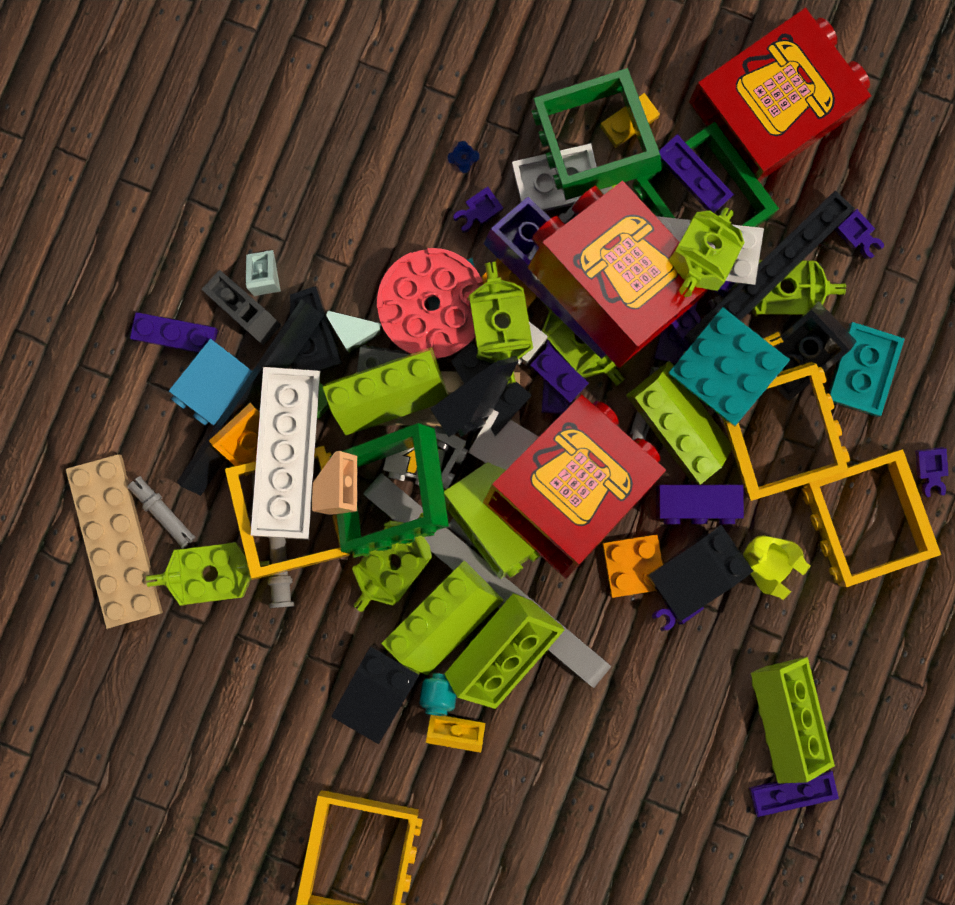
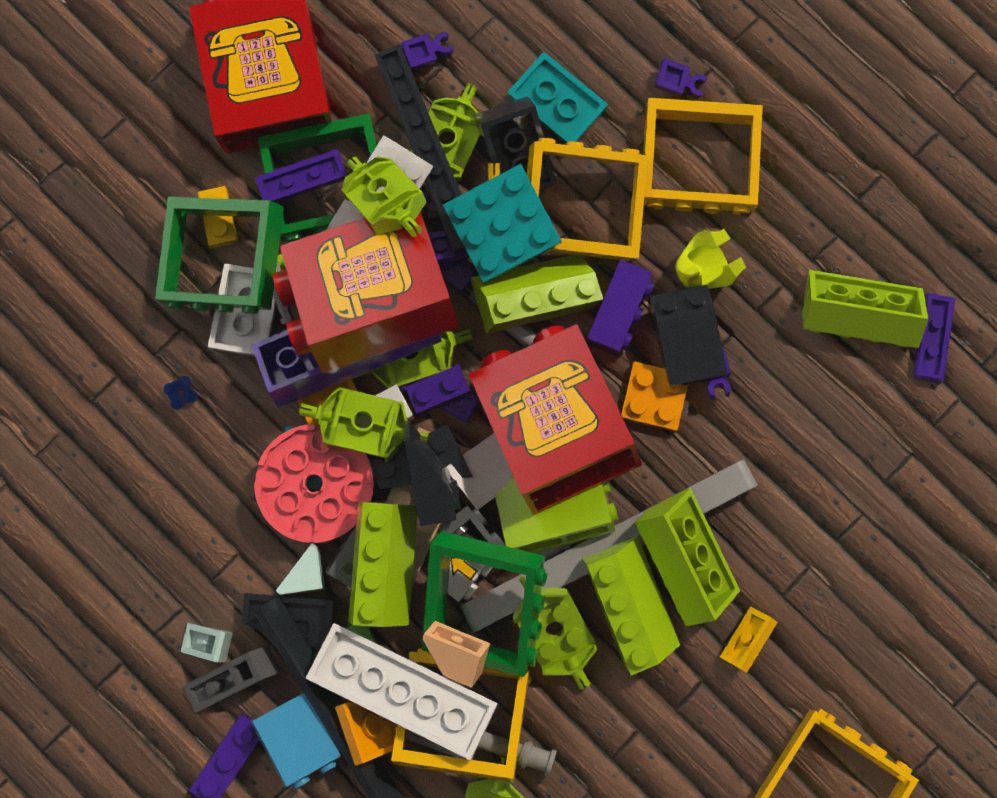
camera: 65 degrees left, 5 degrees down
black slope [331,644,420,744] -> none
teal head [419,673,457,716] -> none
dark purple plate [453,186,503,233] -> none

